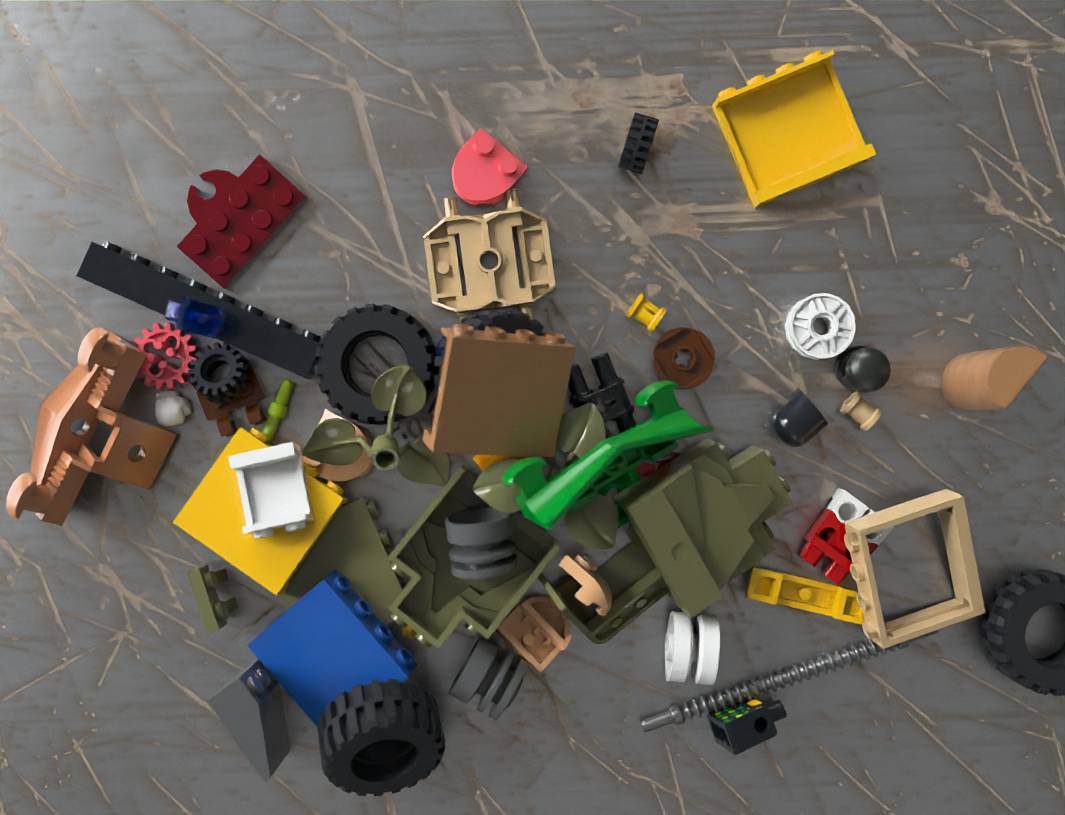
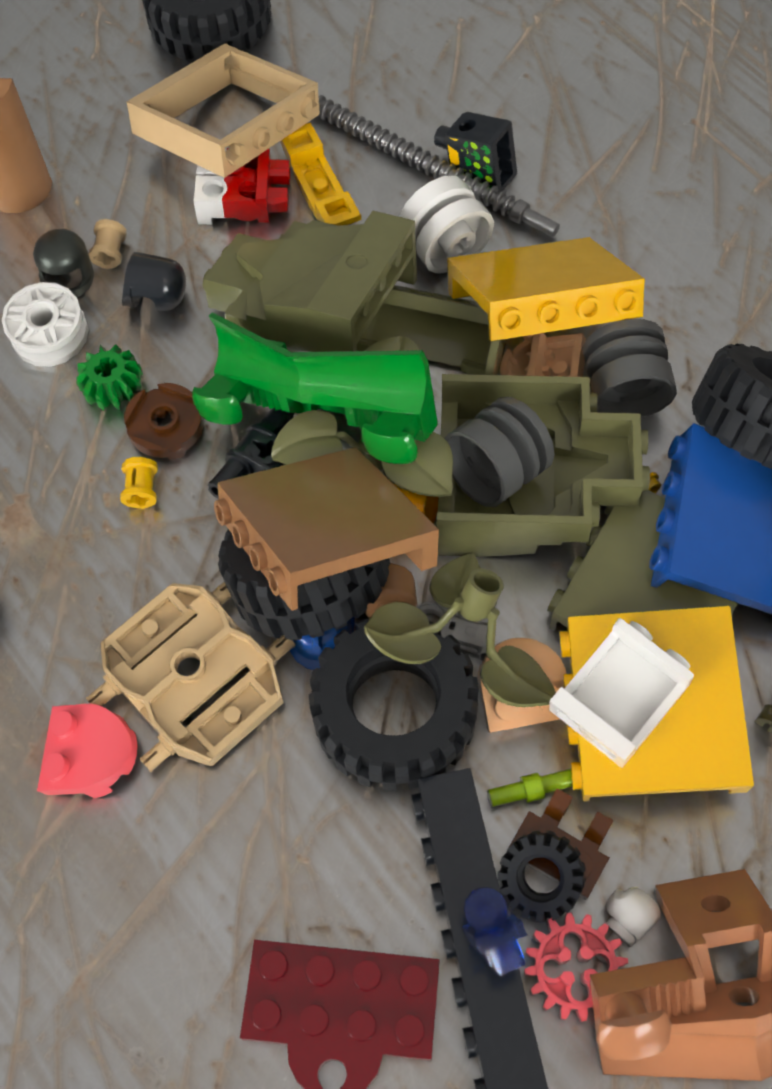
camera: 125 degrees left, 25 degrees down
light nougat slope [559,554,612,616] -> none
none -> green gear [76,344,143,411]
none -> yellow panel [447,237,645,341]

